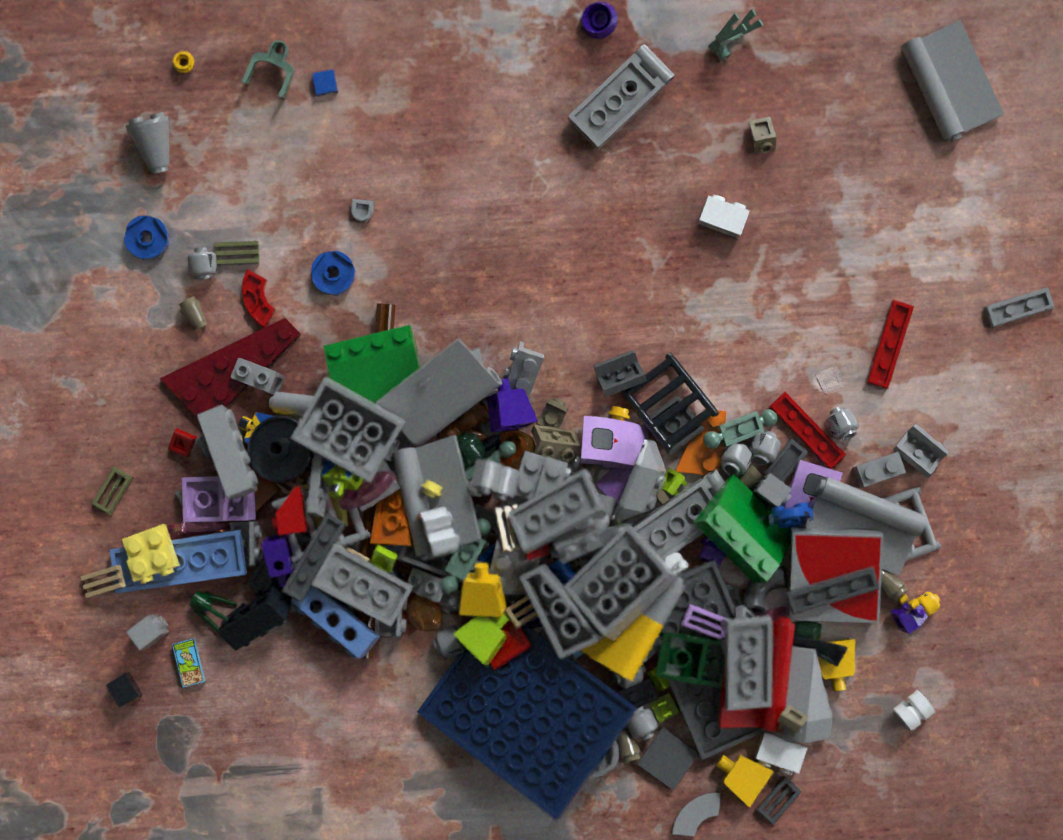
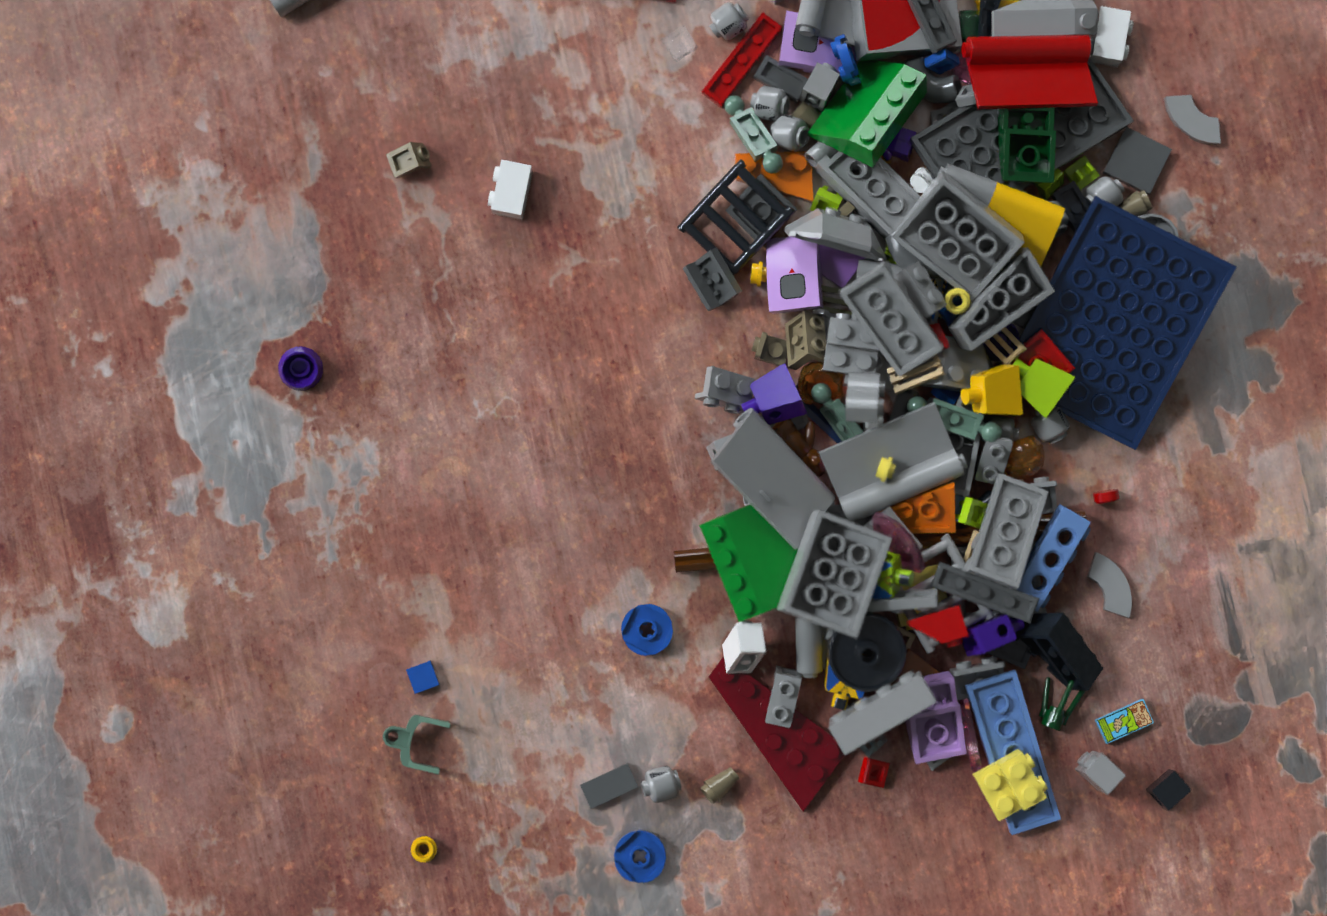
camera: 100 degrees left, 0 degrees up
tan tile [81,565,126,598] -> none
olive tile [91,466,134,516] -> none
light grey cone [125,112,170,174] -> none
olive tile [214,241,260,265] -> none
red tile [242,269,276,328] -> none
light grey tile [351,199,375,223] -> none
light grey brick [416,507,460,559] -> none
clear green head [456,432,485,466] -> none
light grey hinge [568,44,675,151] -> none
lavender tile [681,604,727,641] -> none
sand green piece [708,9,764,62] -> none
yellow torso [716,754,773,807] -> none
light grey hinge [721,616,772,710] -> none
dark grey tile [755,776,802,825] -> none
dark tan tile [778,705,808,737] -> none
none -> dark grey tile [580,763,638,809]
none -> white brick [722,621,766,673]
none -> blue tile [924,48,960,75]
none -> light yellow plate [944,288,971,314]
none -> light grey tile [1087,552,1132,618]
none -> red tile [1093,489,1120,504]

